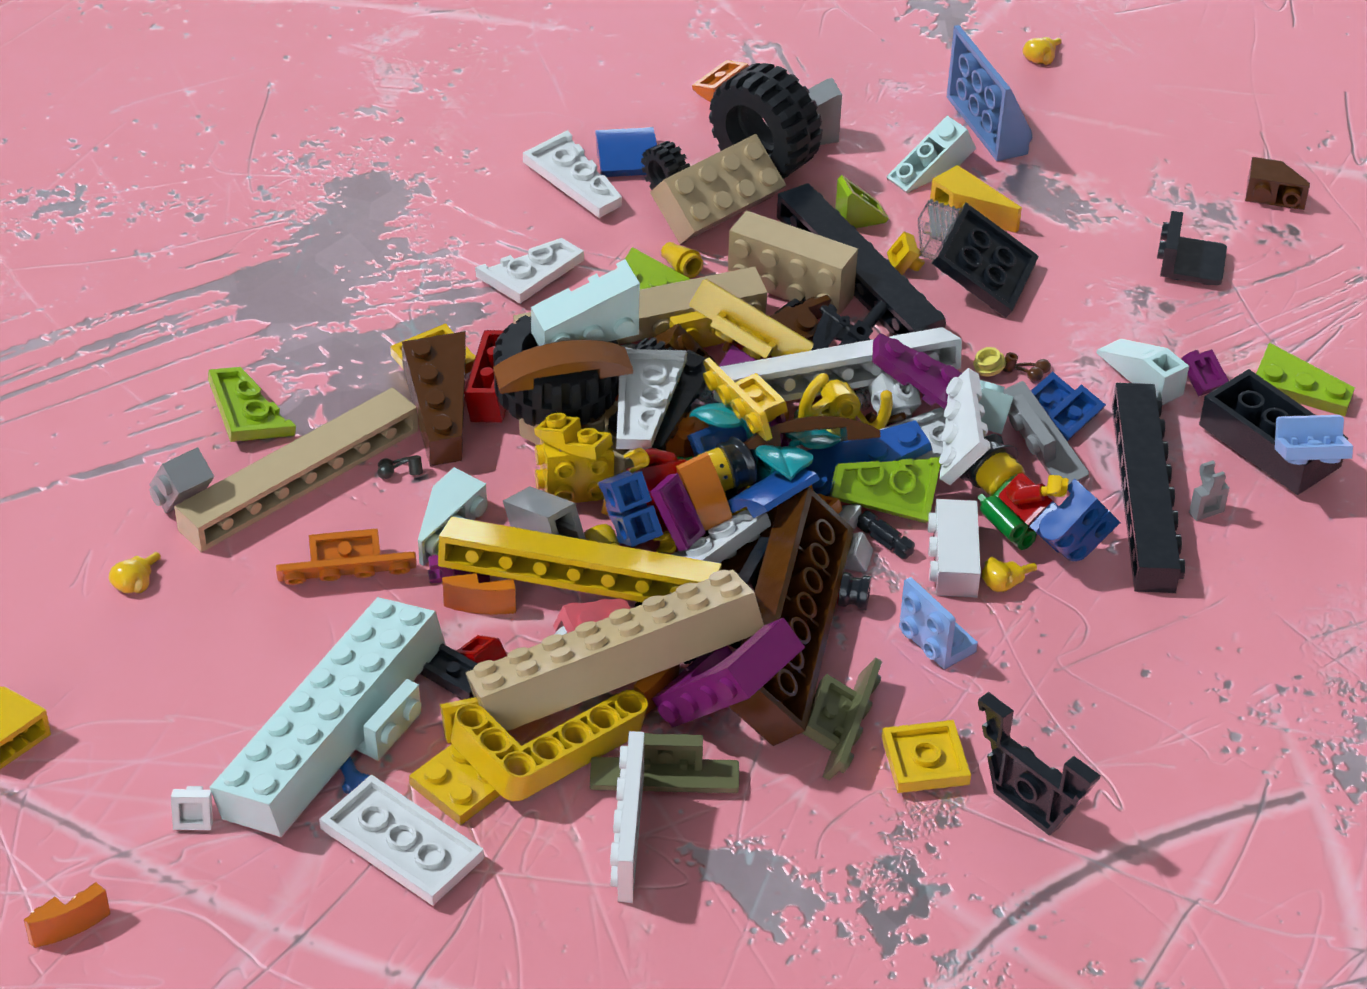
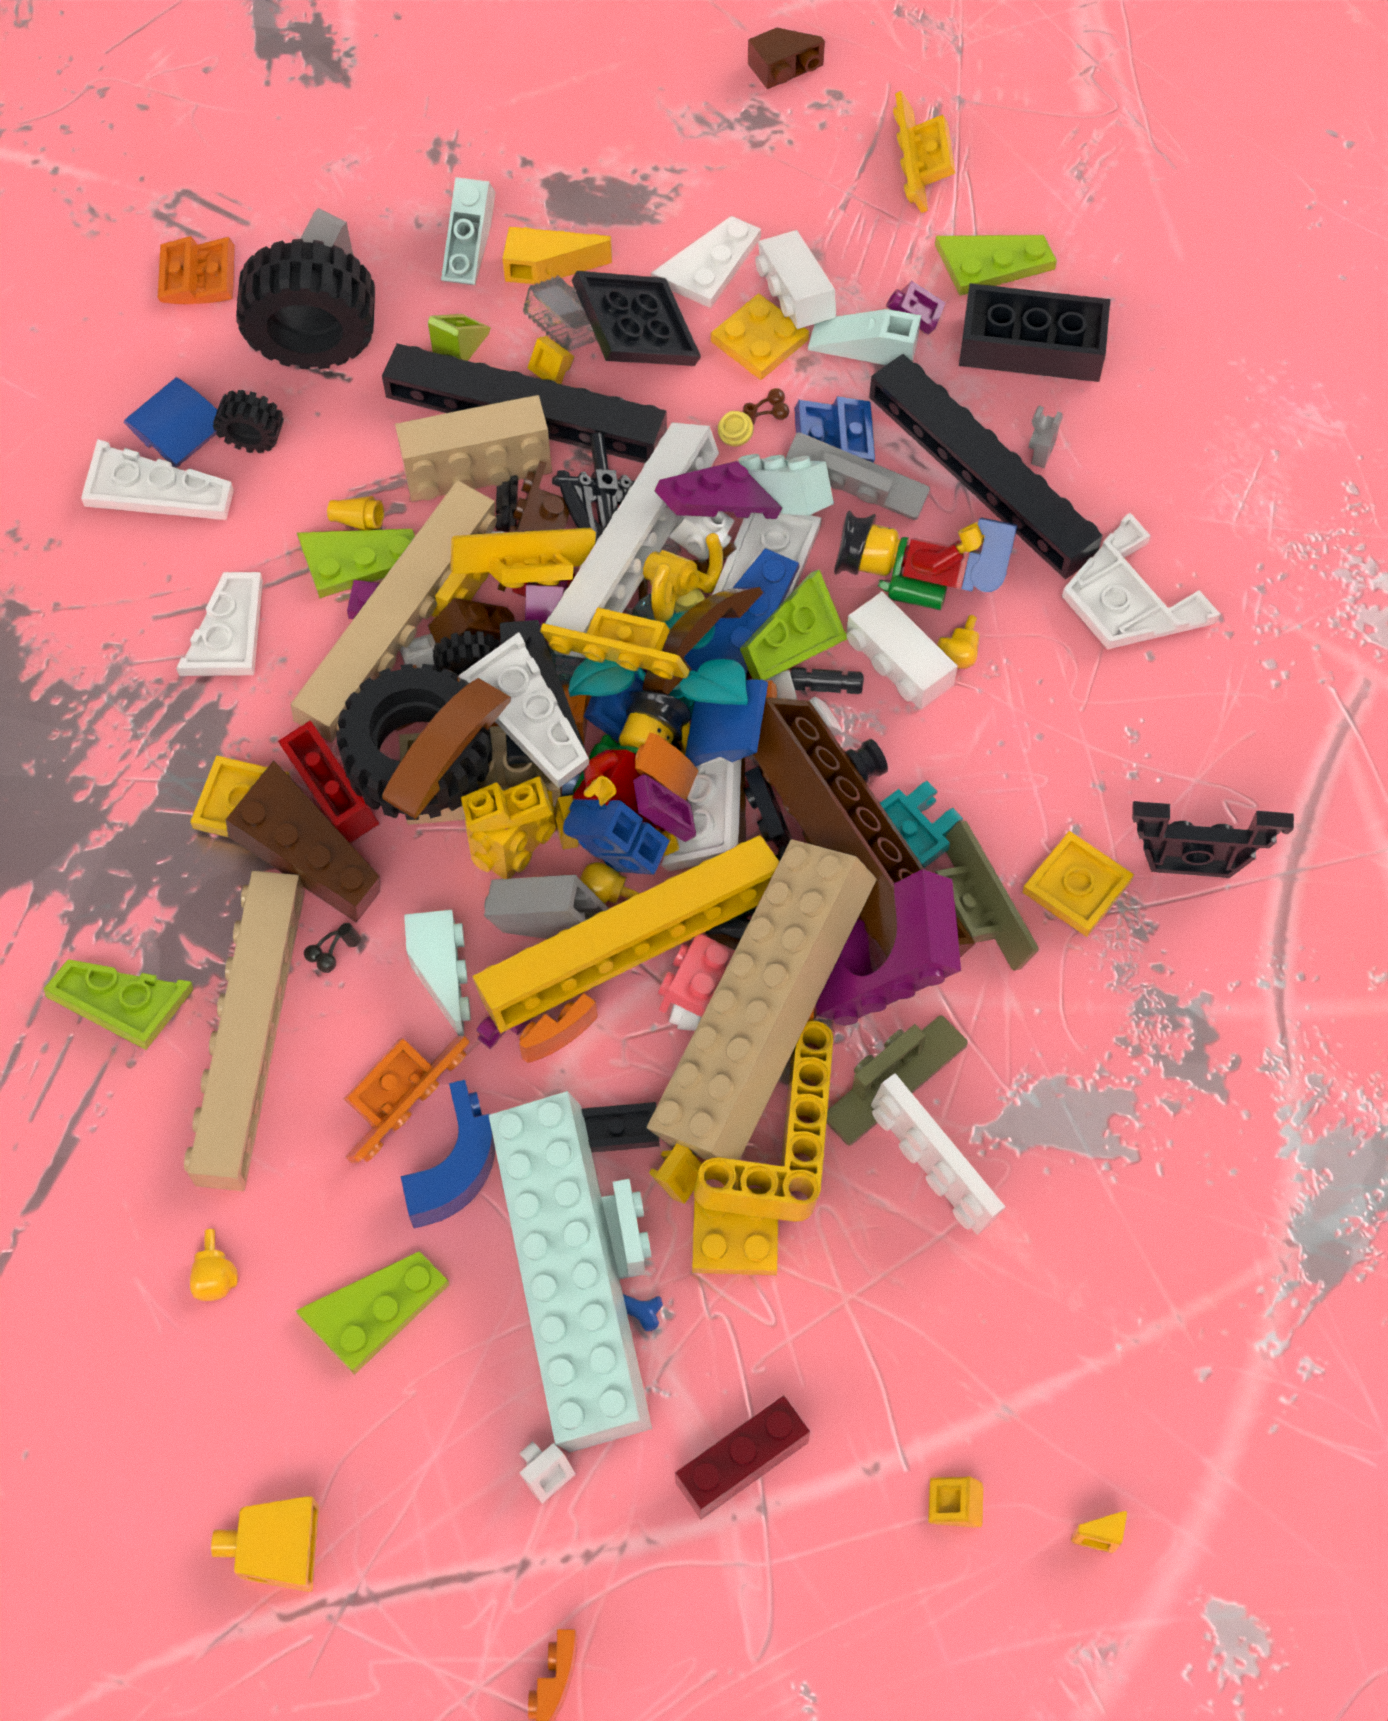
camera: 40 degrees left, 20 degrees up
light grey brick [149,447,215,513] -> none
white plate [319,774,484,906] -> none
red slope [457,635,507,663] -> none
light aqua wedge [531,259,640,346] -> none
tan brick [650,134,786,244] -> none
light blue bracket [899,577,978,670] -> none
white wing [939,368,991,485] -> none
medium blue slope [946,25,1032,161] -> none
yellow piece [1022,37,1062,65] -> none
black bracket [1157,211,1227,285] -> none
light blue bracket [1275,415,1353,465] -> none
none -> lime wing [295,1251,449,1375]
none -> blue arch [401,1080,495,1229]
none -> white wing [651,216,761,308]
none -> dark red brick [675,1395,810,1520]
none -> yellow plate [711,293,809,380]
none -> white brick [755,230,836,329]
none -> teal plate [880,781,963,868]
none -> yellow bracket [893,90,956,213]
none -> white wing [1062,513,1220,649]

